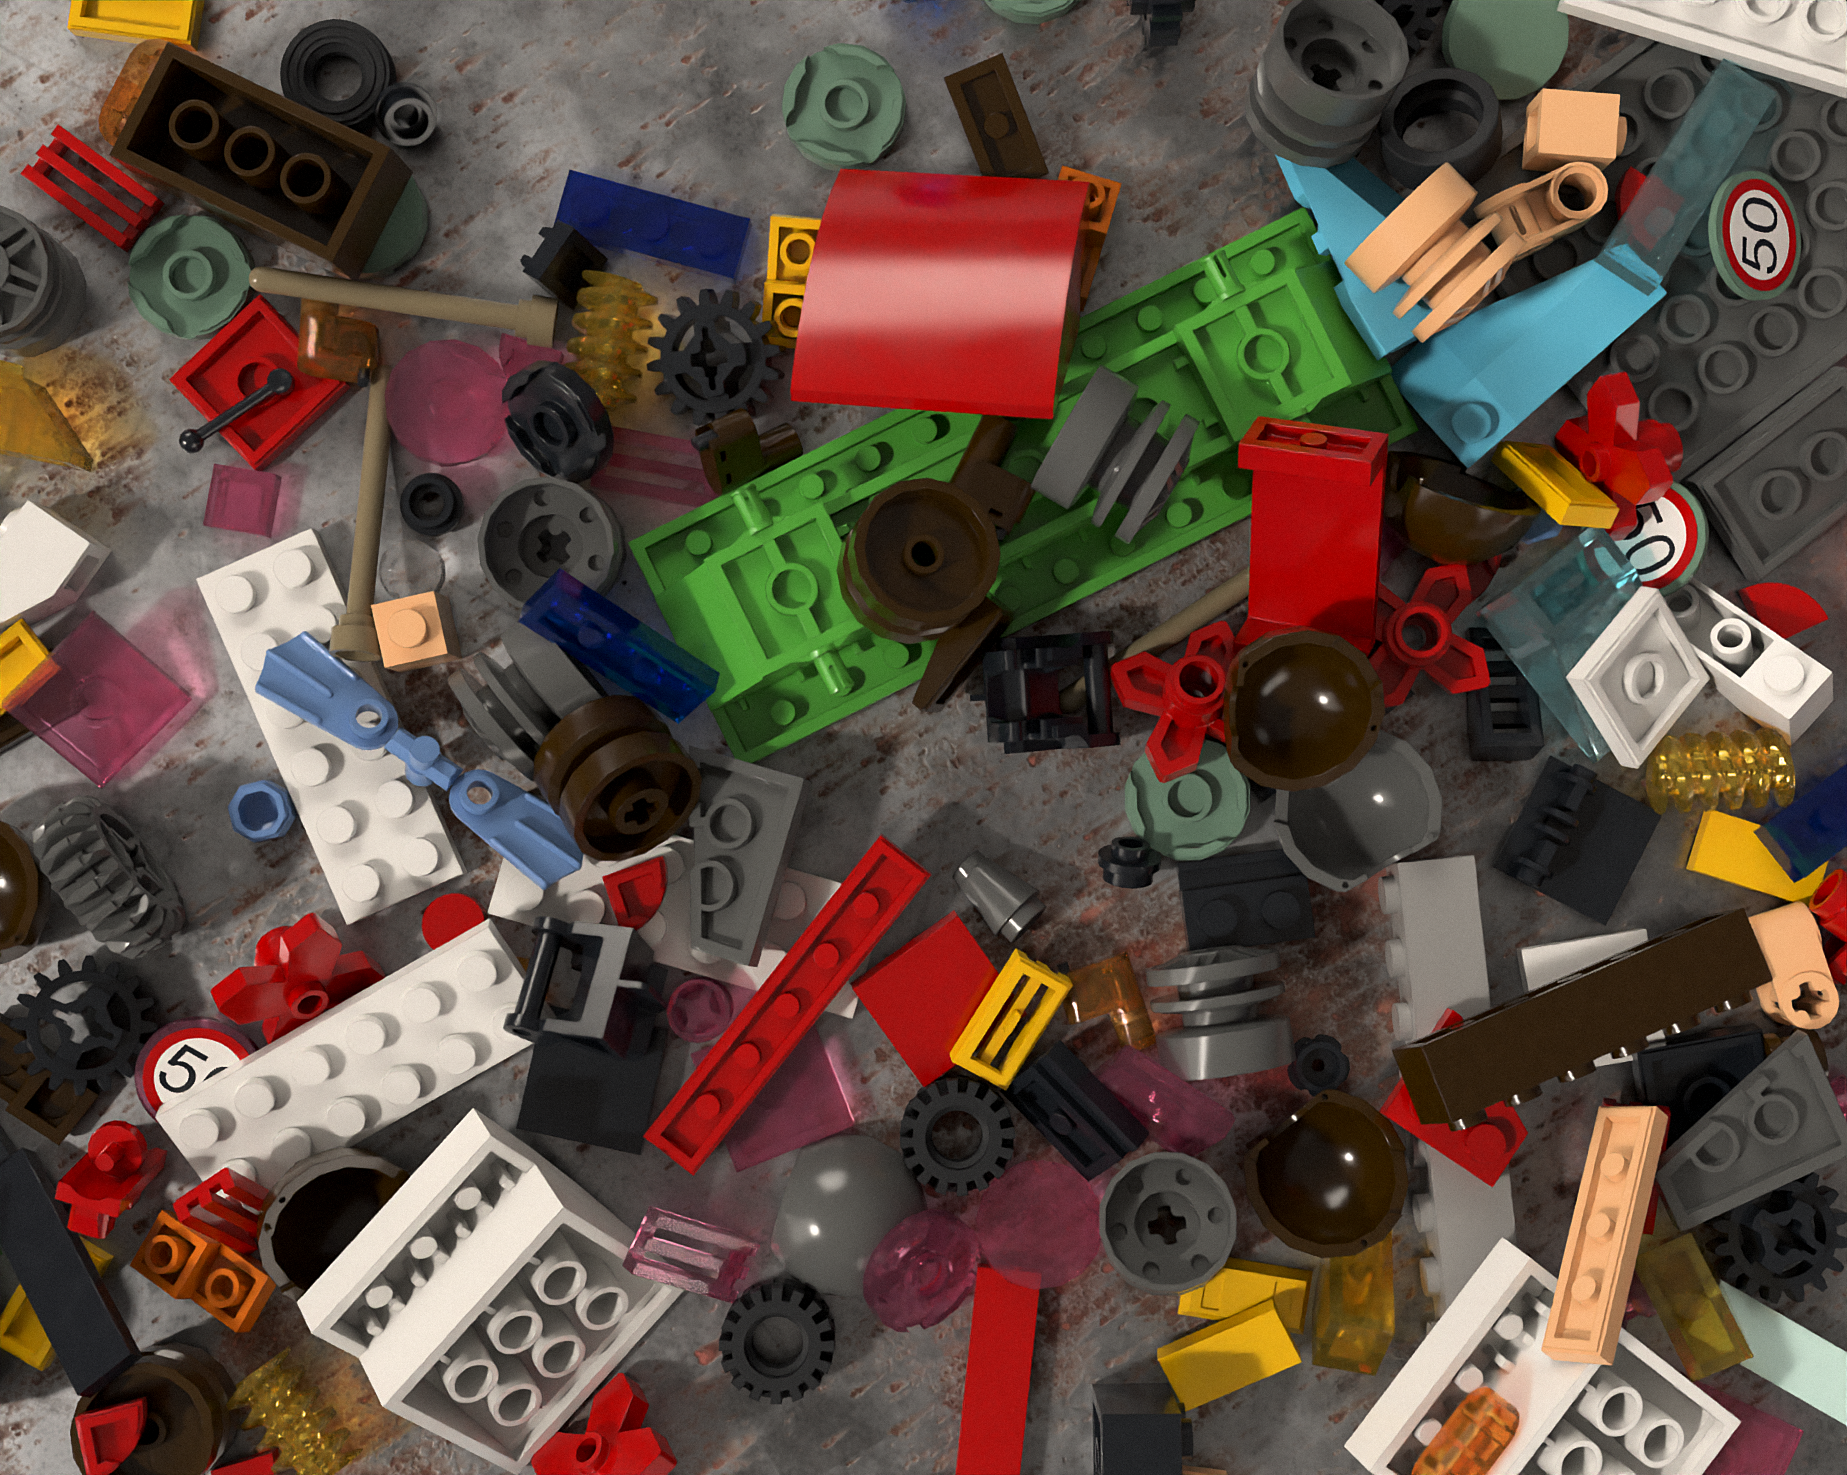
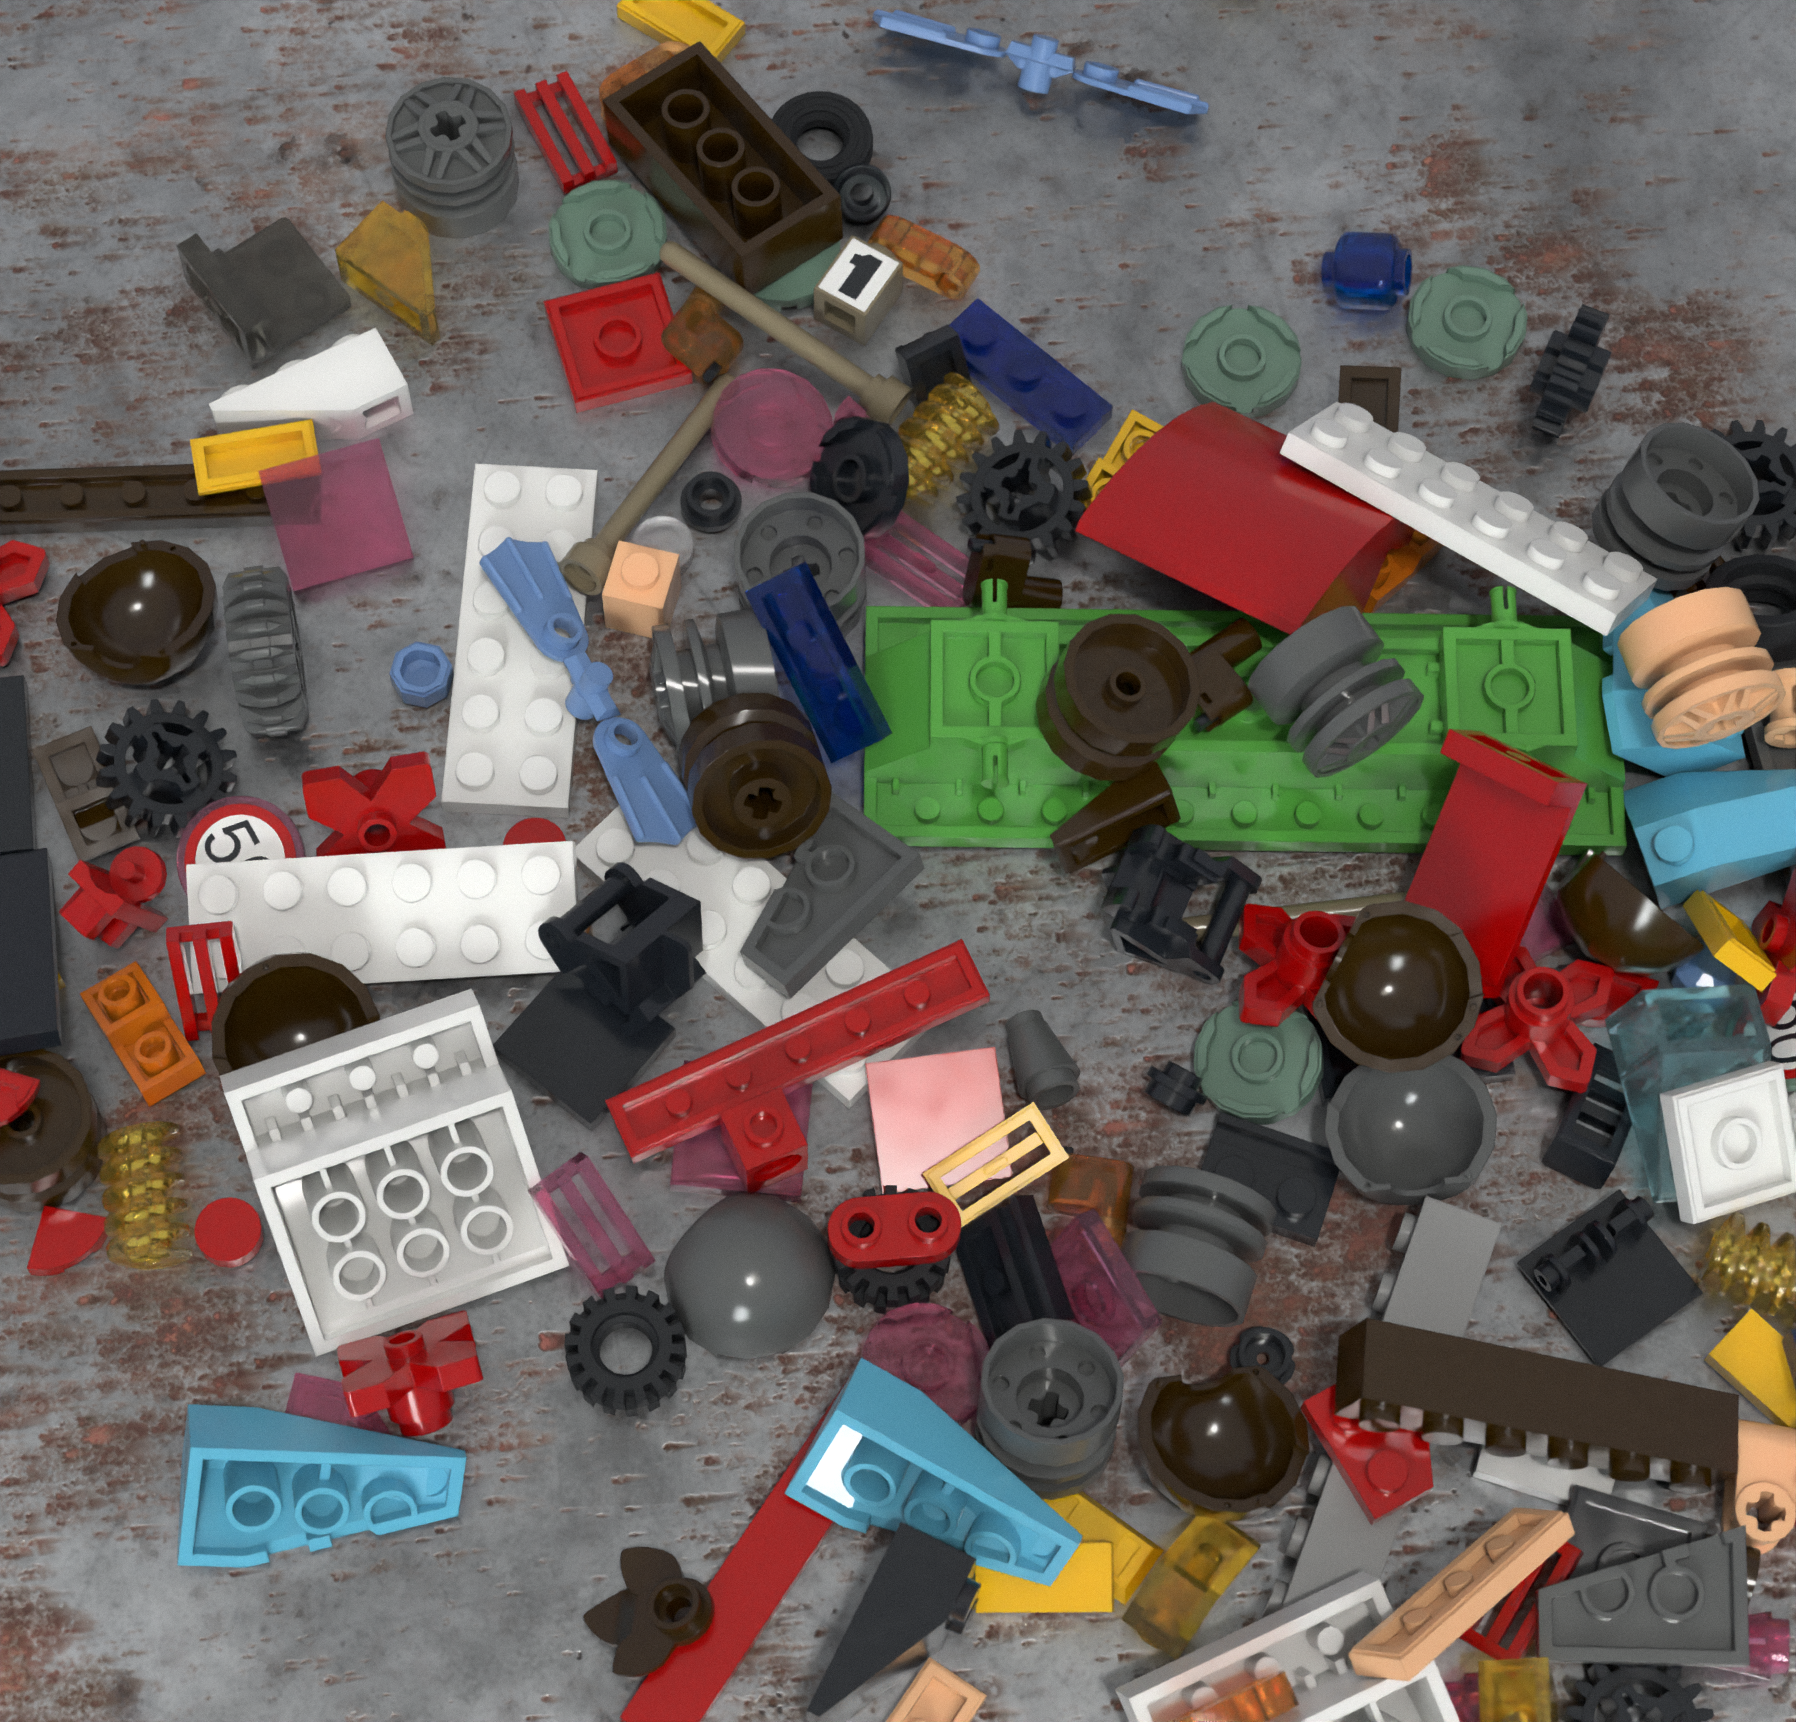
camera: 25 degrees right, 20 degrees down
black hinge [179,368,295,453] -> none
clear pink tile [203,464,282,538] -> none
red tile [602,856,668,931] -> none
clear pink wheel [666,976,734,1043] -> none
clear pink tile [863,1209,982,1332] -> none
none -> red tile [194,1197,264,1268]
none -> red brick [719,1087,808,1193]
none -> medium azure wedge [784,1357,1083,1586]
none -> brick [814,235,903,346]
none -> red plate [828,1192,961,1269]
none -> clear orange beam [867,215,981,299]
none -> white plate [1280,401,1658,636]

